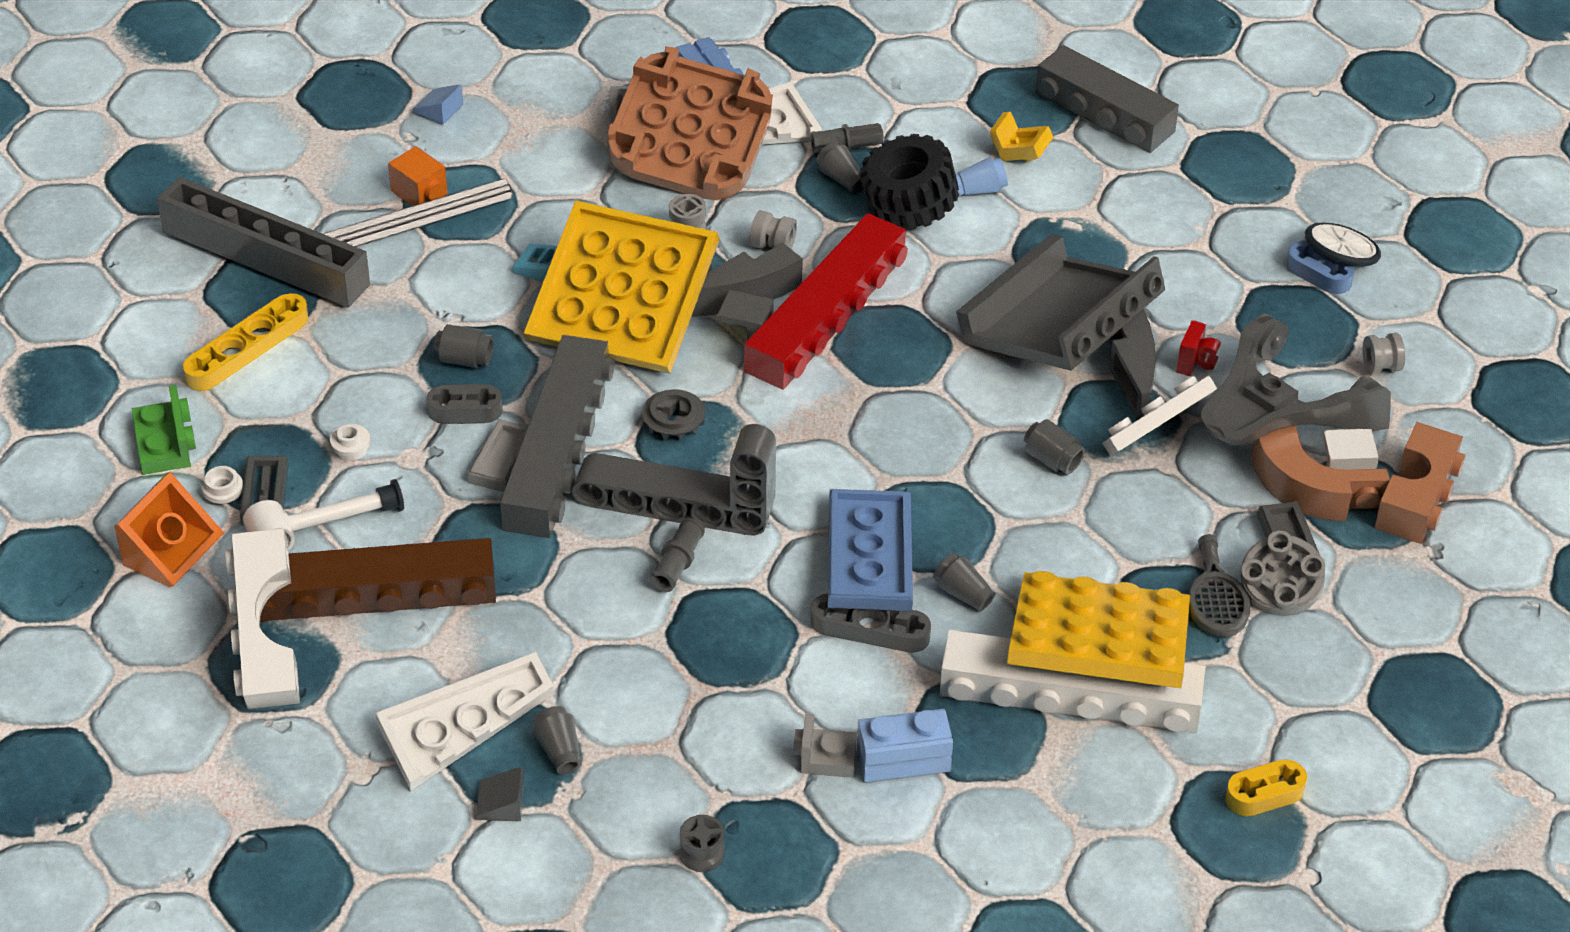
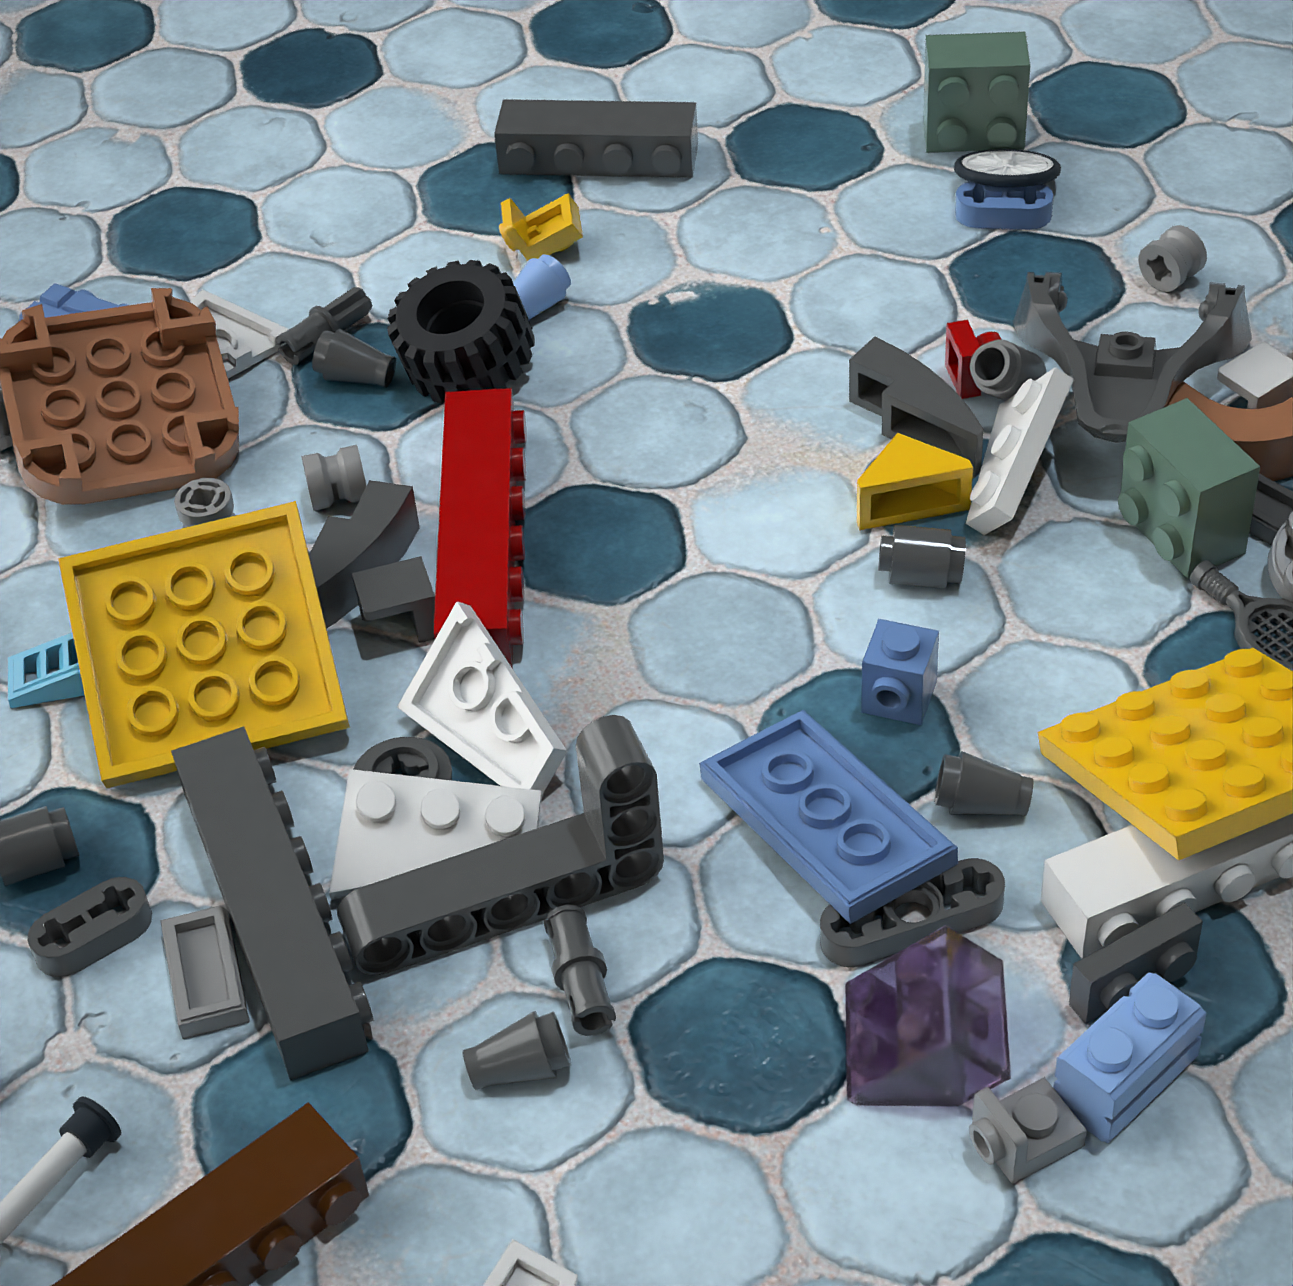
camera: 30 degrees left, 0 degrees up
dark grey panel [956,234,1165,371] -> none
none -> white wing [329,769,542,900]
none -> white wing [397,602,567,795]
none -> dark grey cone [463,1011,571,1090]
none -> clear purple slope [845,925,1011,1106]
none -> yellow slope [857,433,973,530]
none -> medium blue brick [861,619,939,726]
none -> sand green brick [923,32,1030,153]
none -> dark grey brick [970,339,1047,401]
none -> dark grey plate [1069,903,1203,1024]
none -> sand green brick [1118,398,1260,579]

